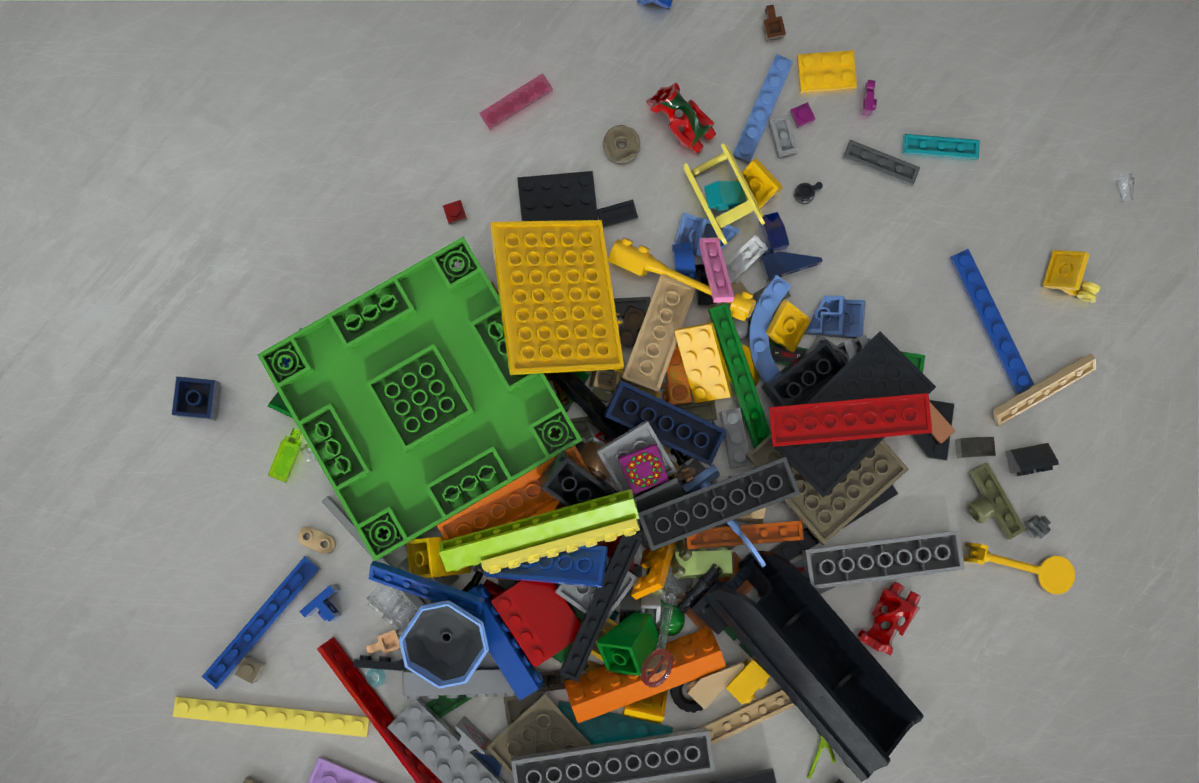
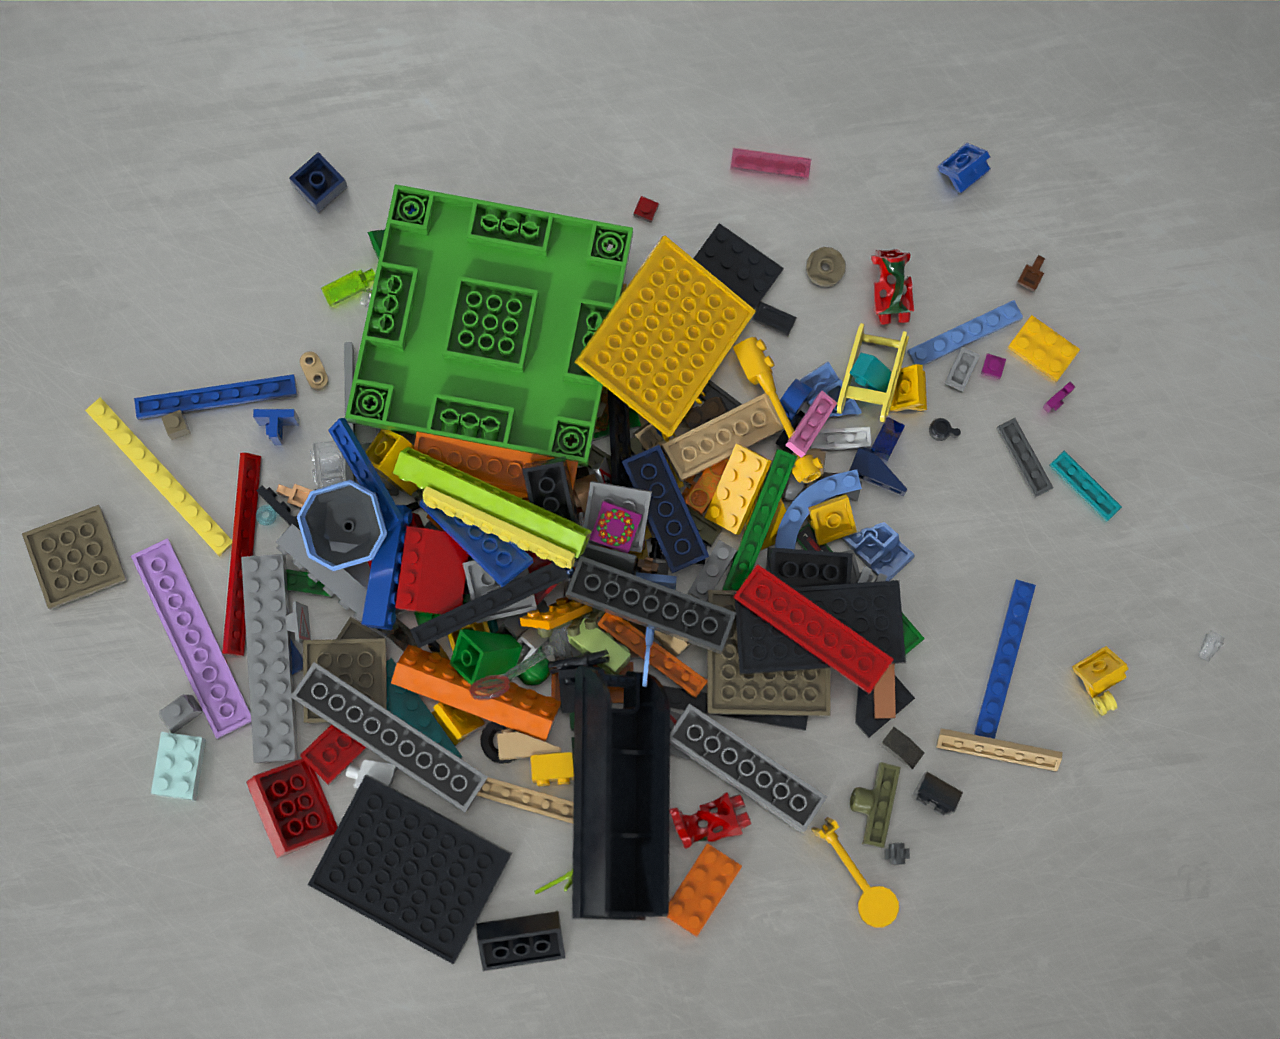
camera: 40 degrees right, 5 degrees down
none -> orange brick [666,843,742,937]

